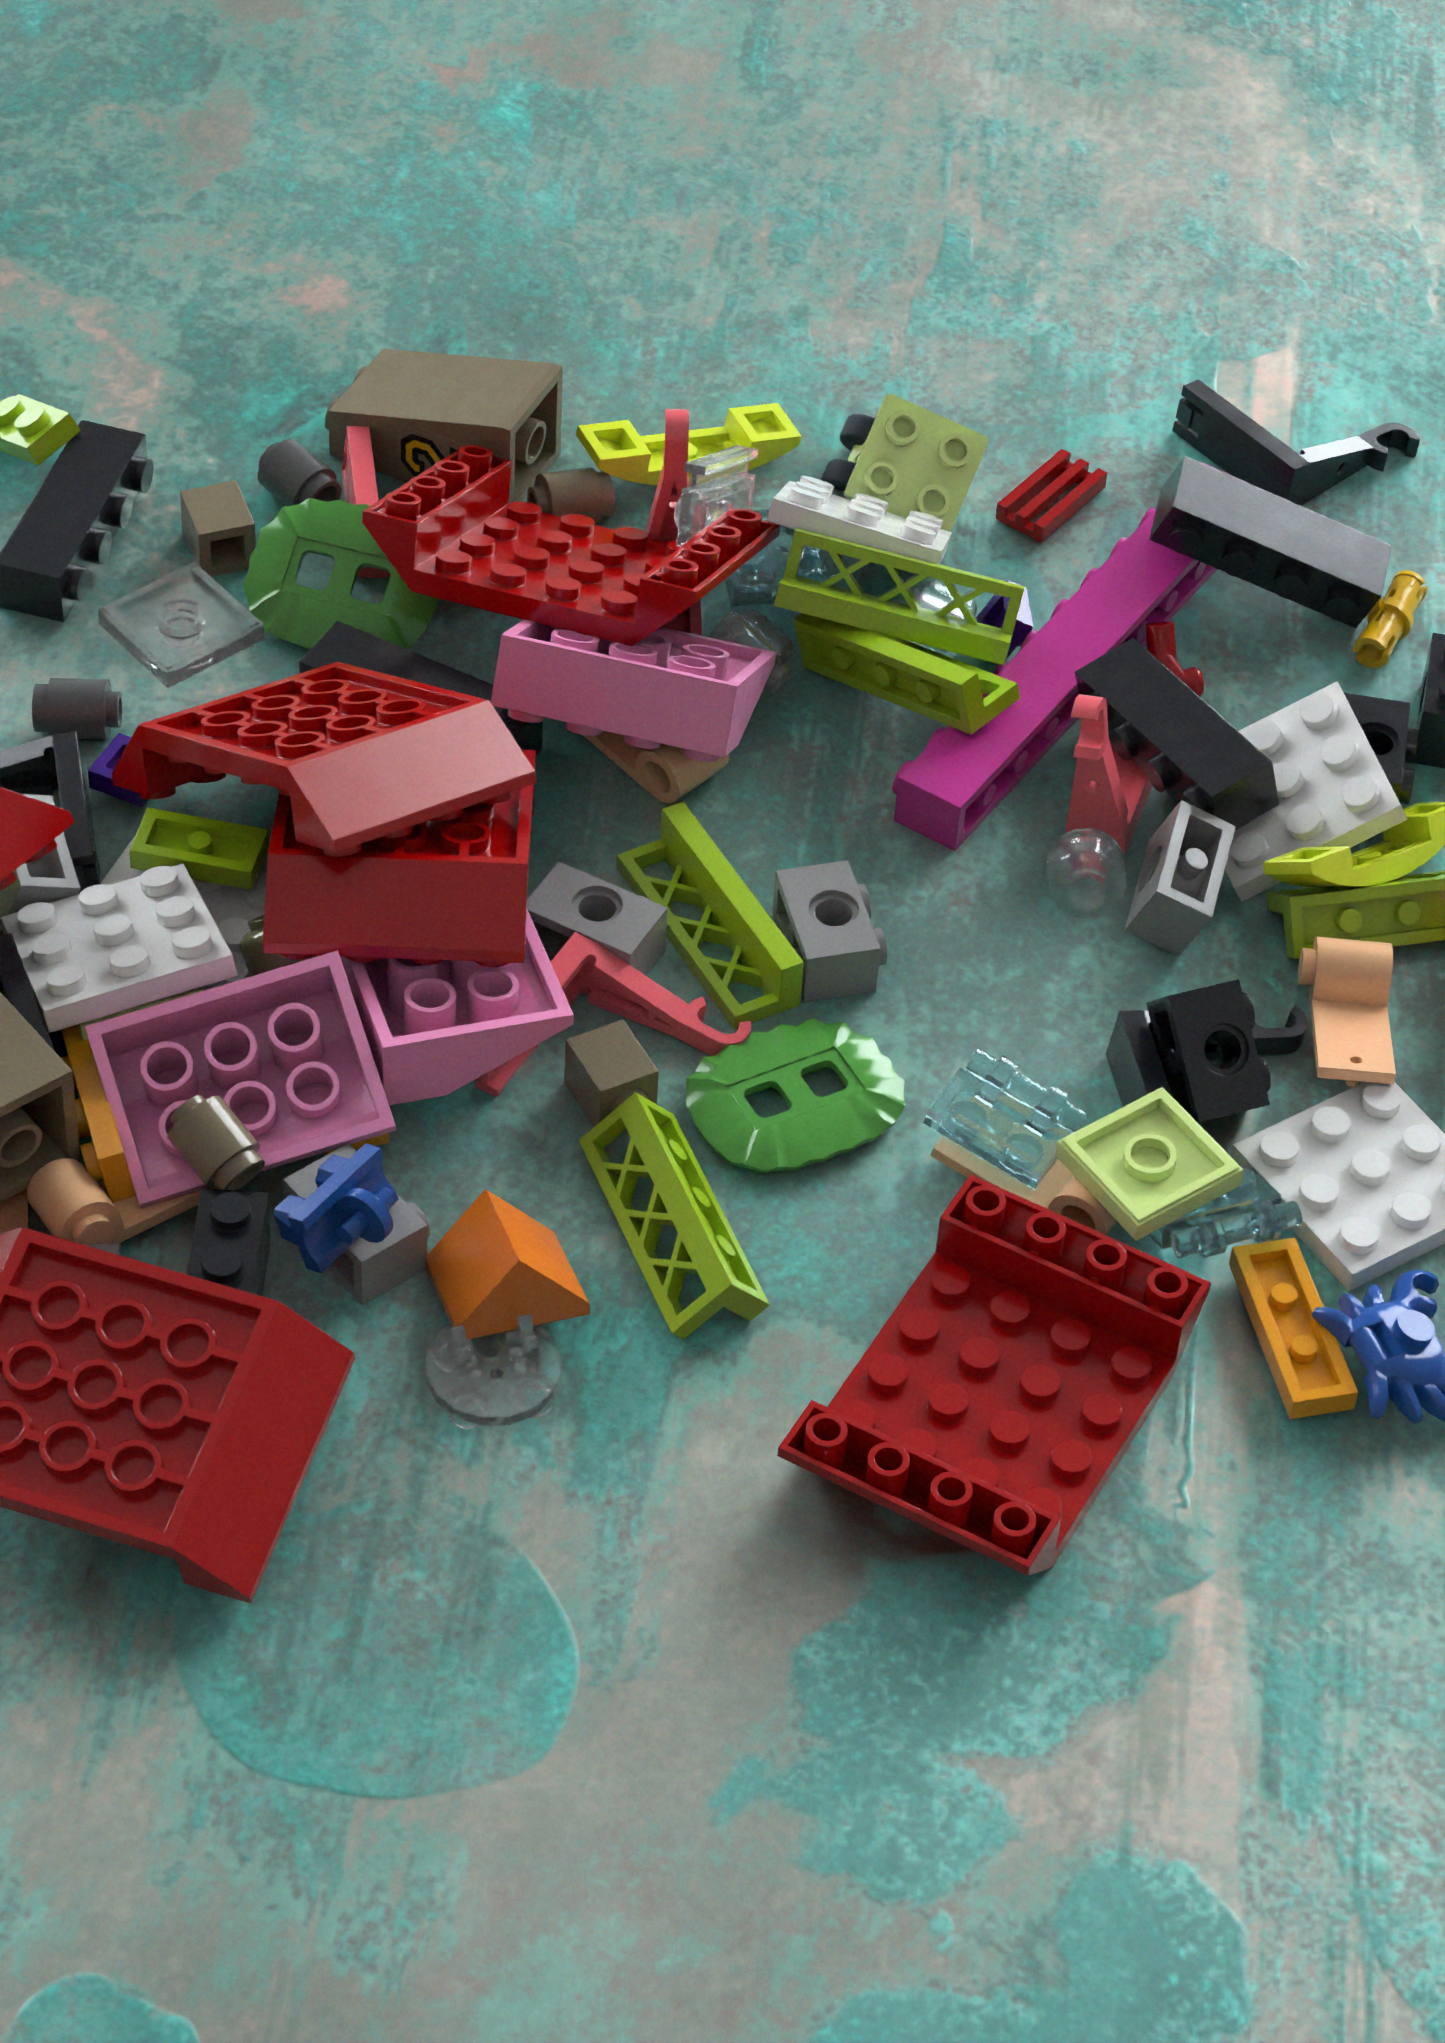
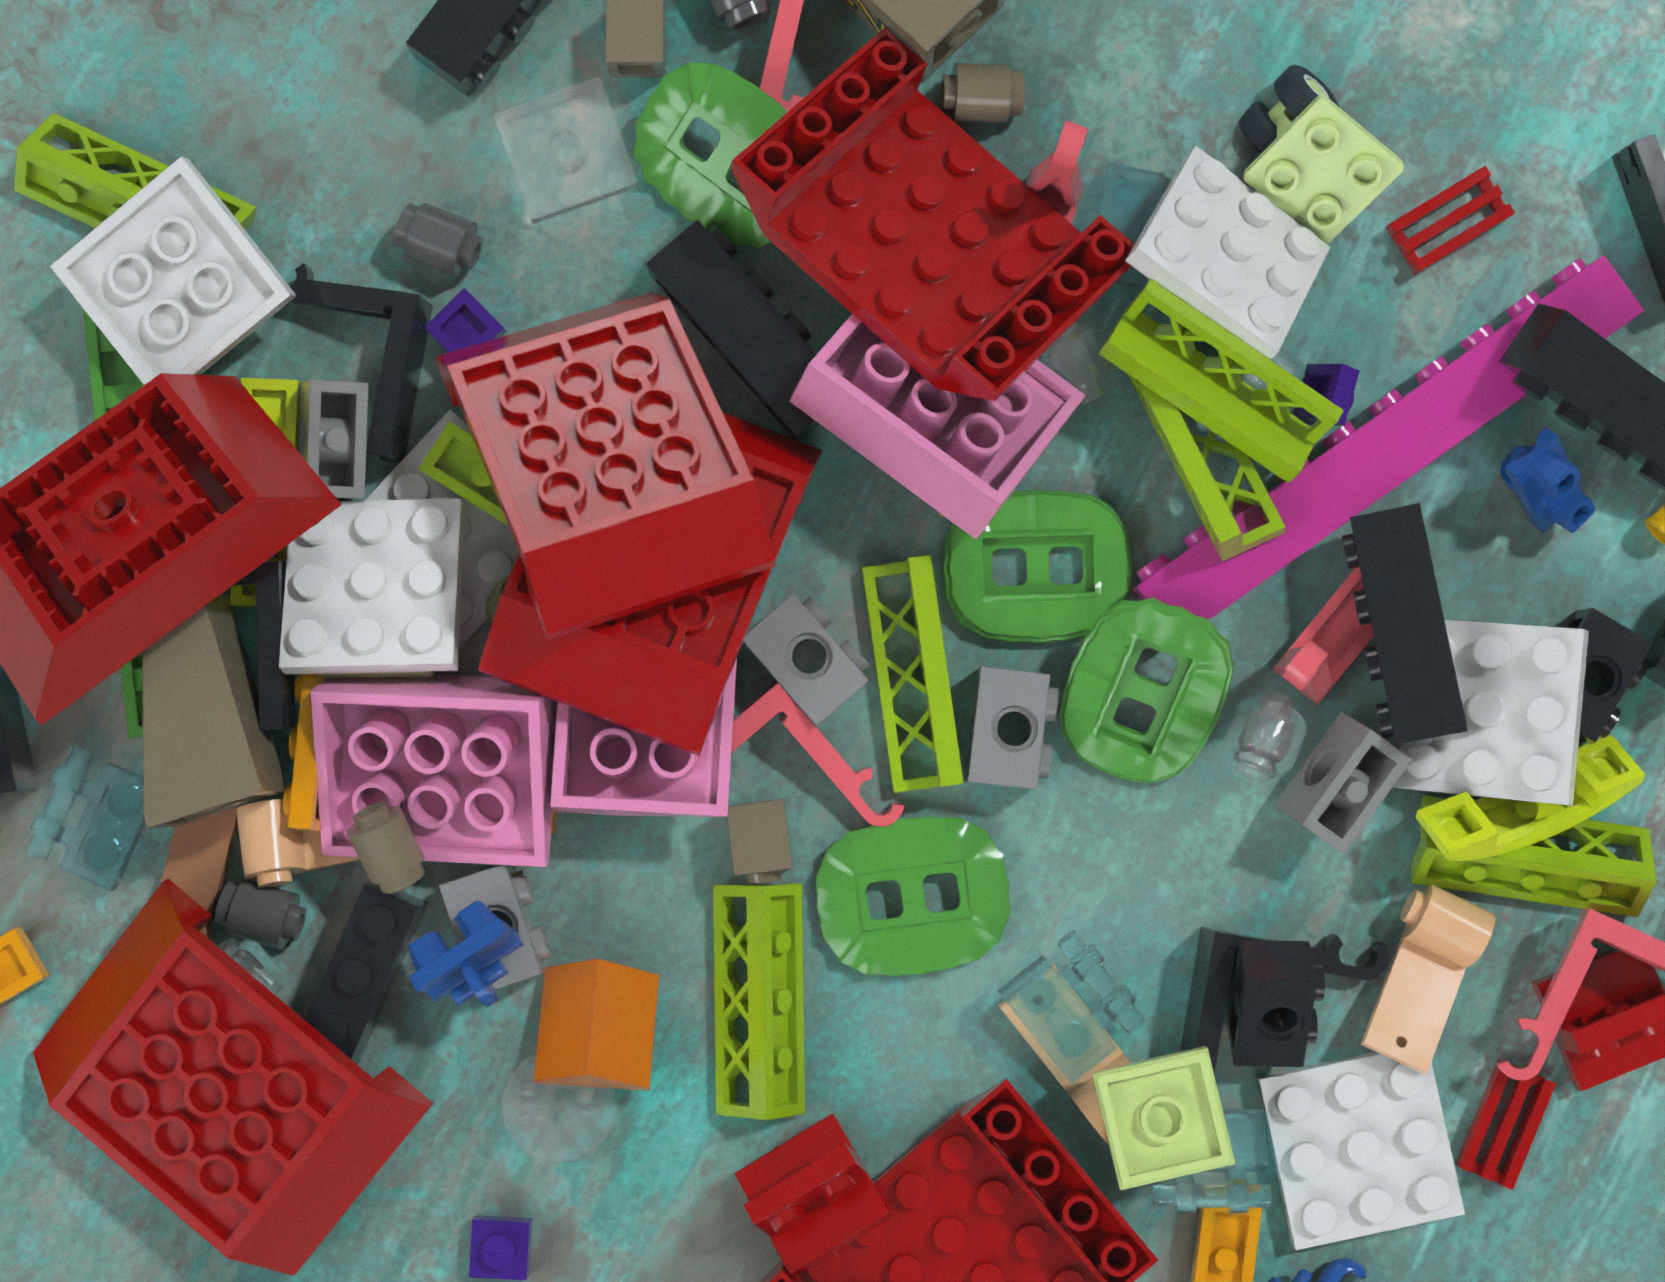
camera: 25 degrees right, 40 degrees up
neon yellow slope [576,403,802,485] -> none
clear plate [674,445,758,547] -> none
red arm [1145,621,1204,697] -> none
none -> dark purple plate [469,1215,533,1281]
none -> red bracket [735,1113,893,1277]
none -> bright green piece [942,489,1134,644]
none -> bright green piece [1058,598,1234,783]
none -> blue hips [1500,428,1596,533]

